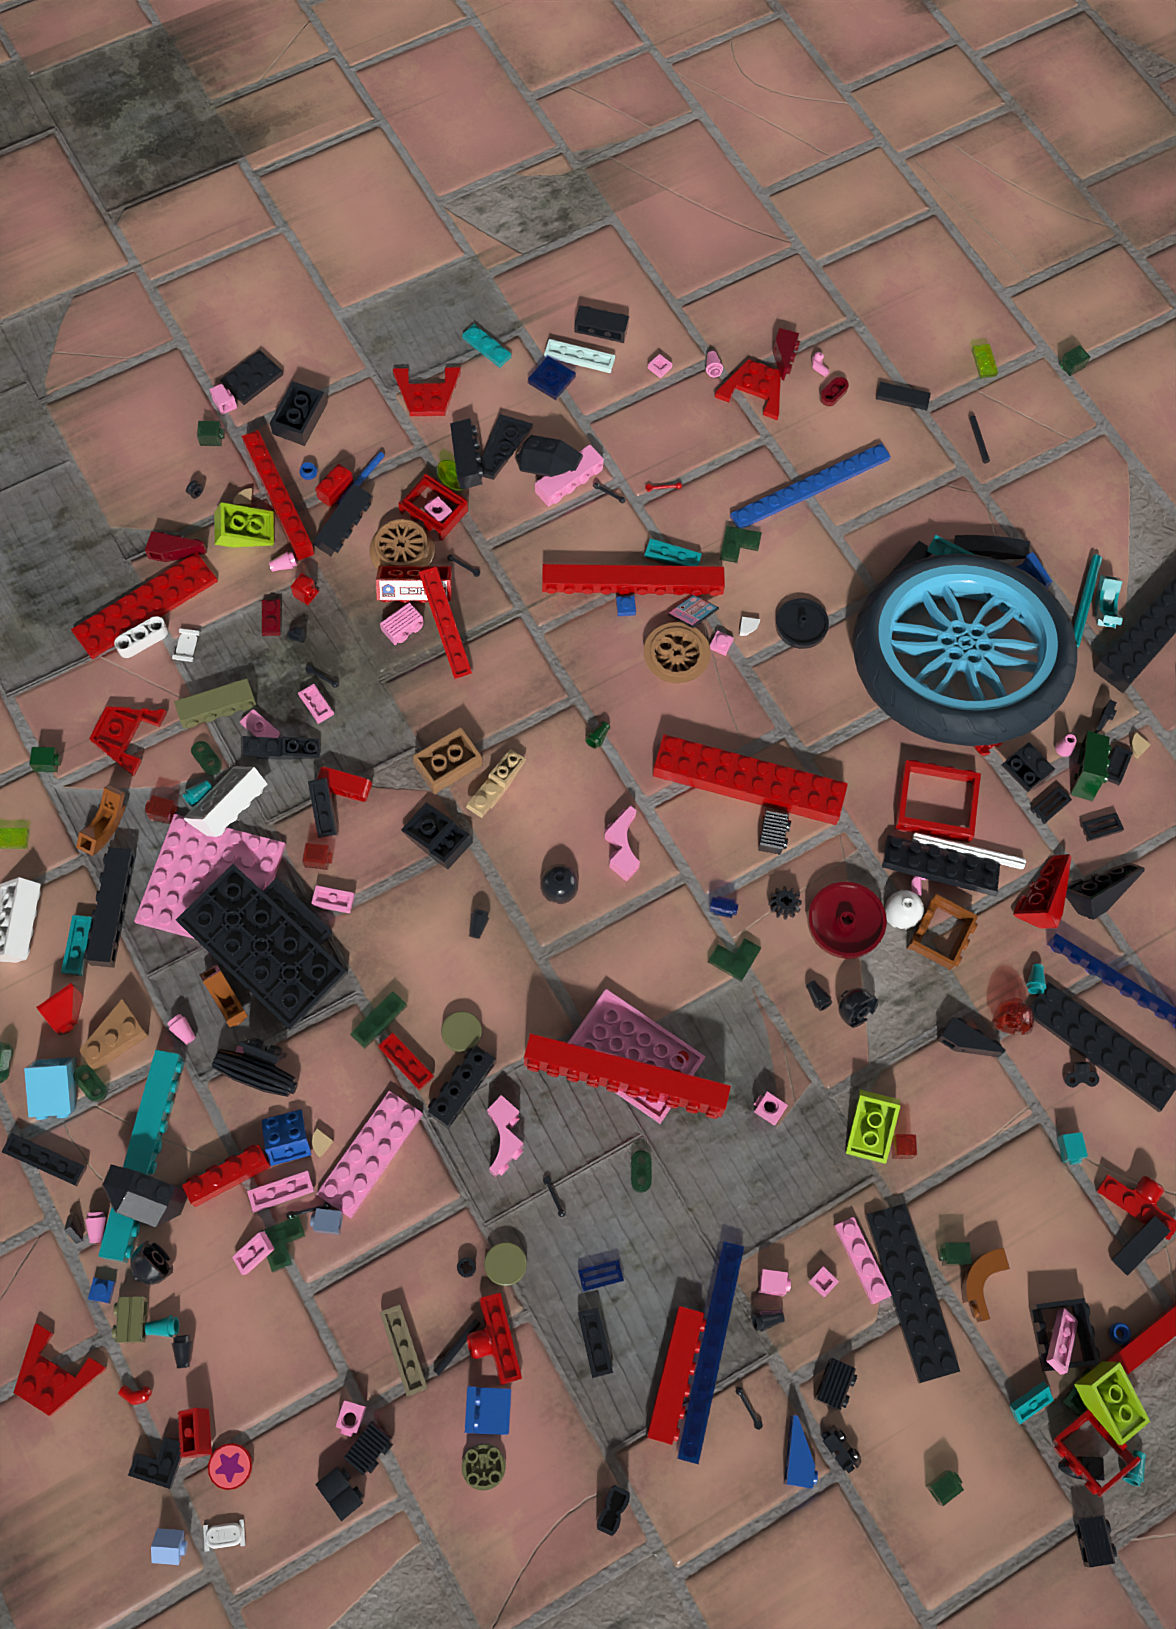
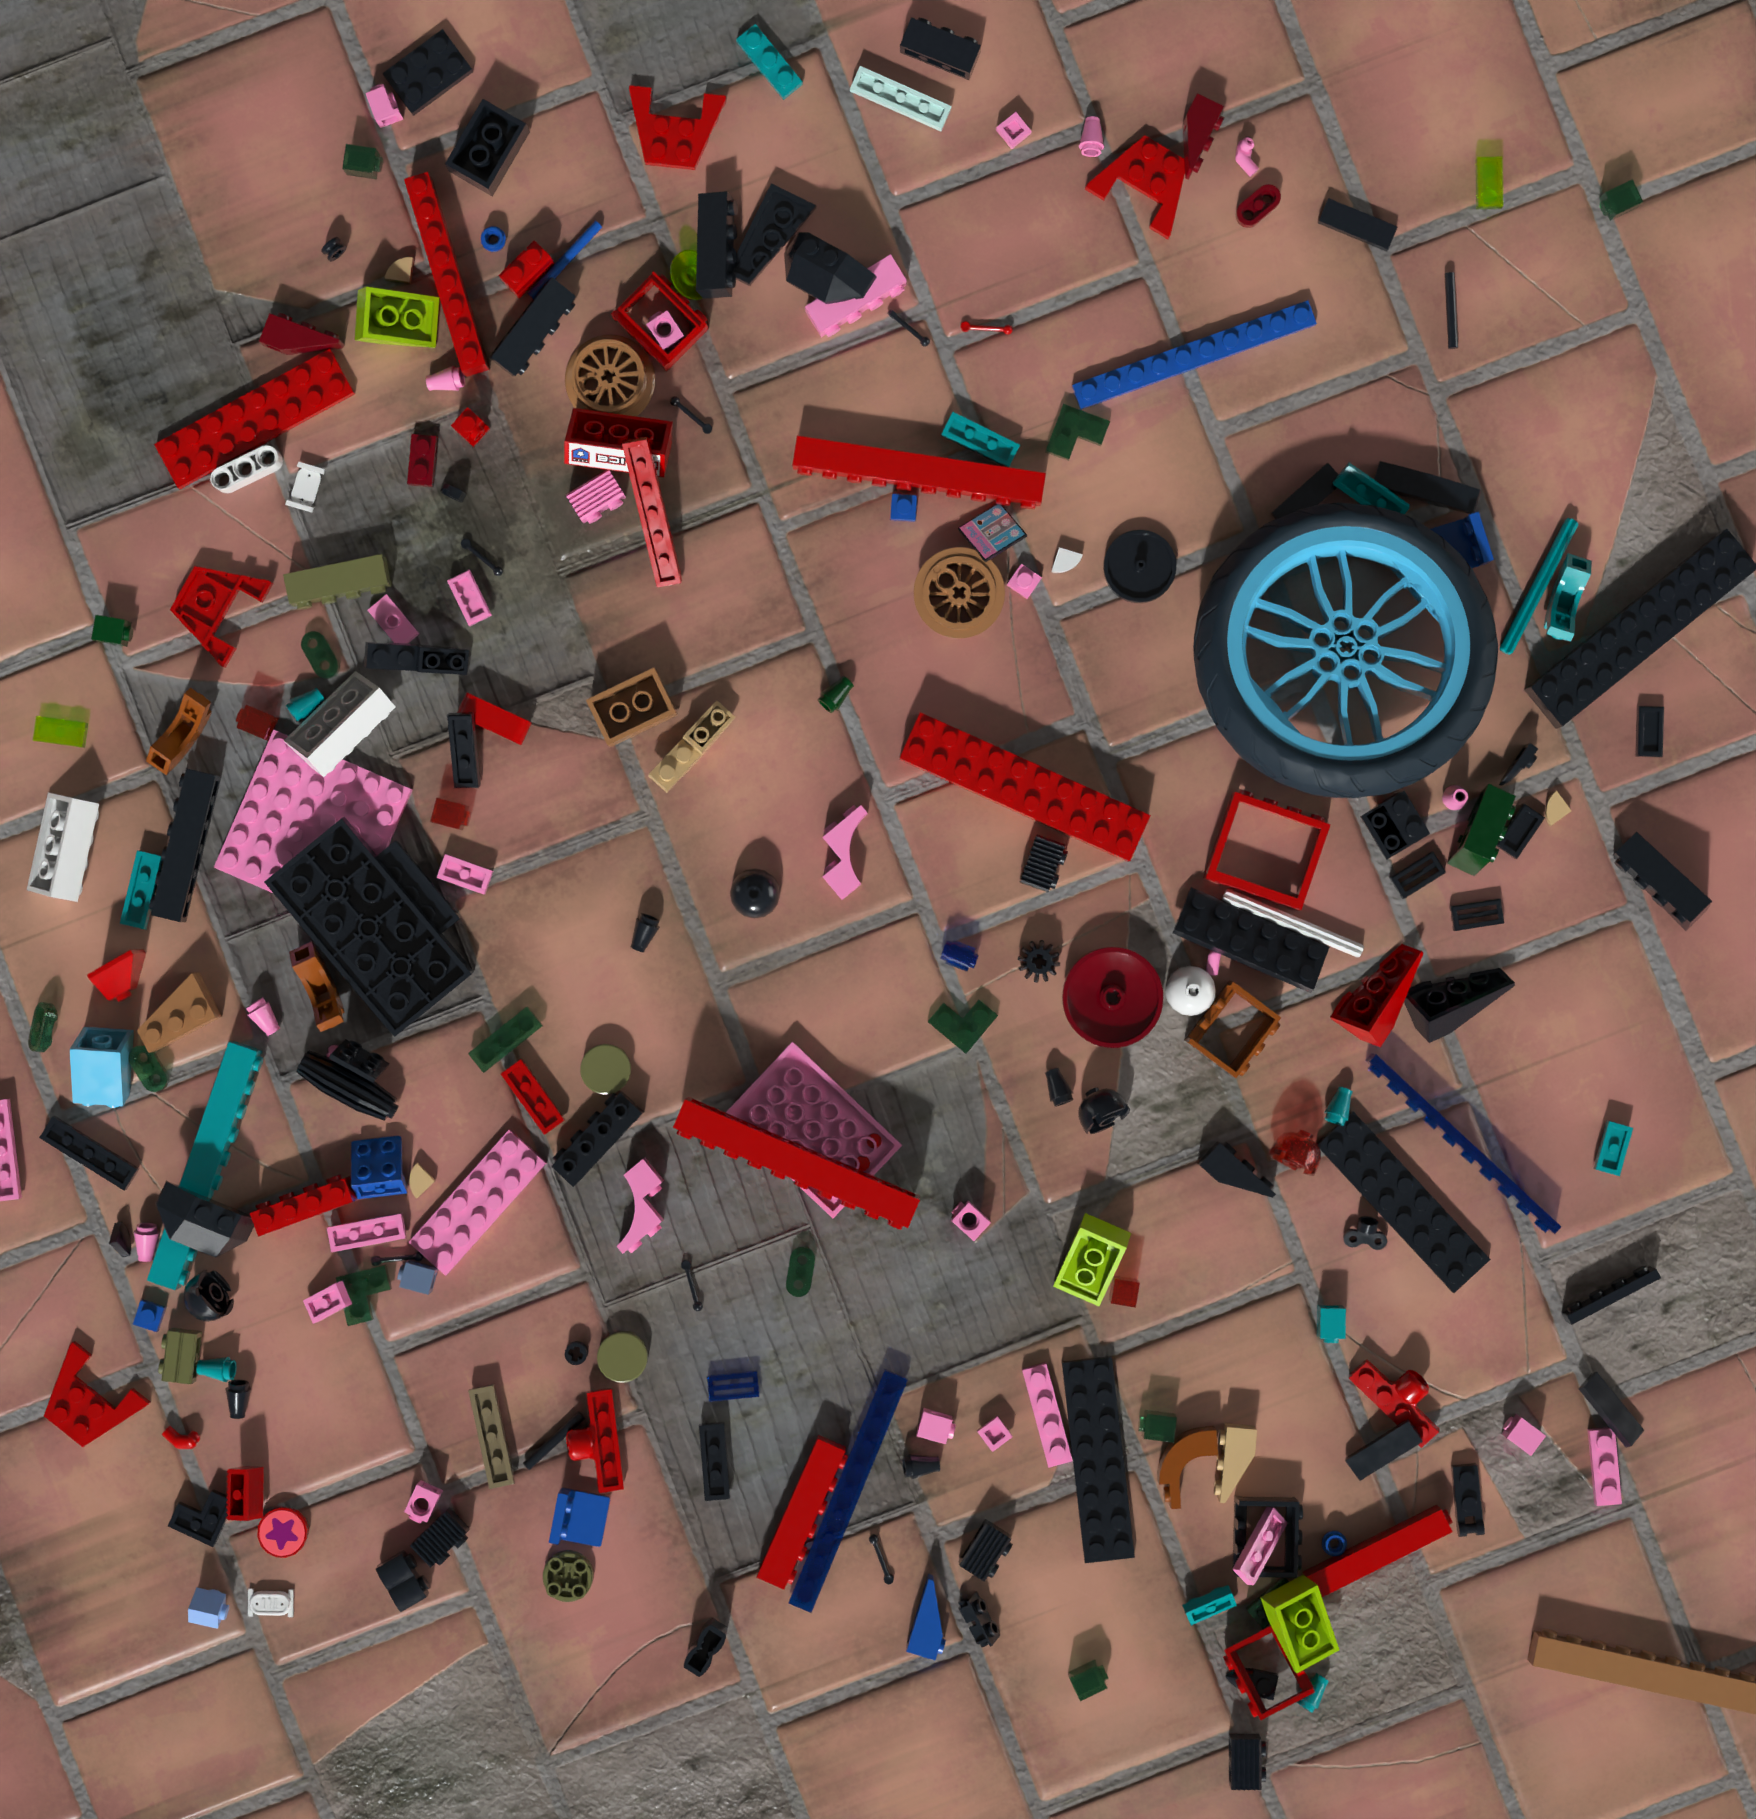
camera: 10 degrees right, 20 degrees up
black slope [401,802,473,870] -> none
clear blue plate [528,356,576,401] -> none
none -> tan slope [1214,1423,1257,1503]

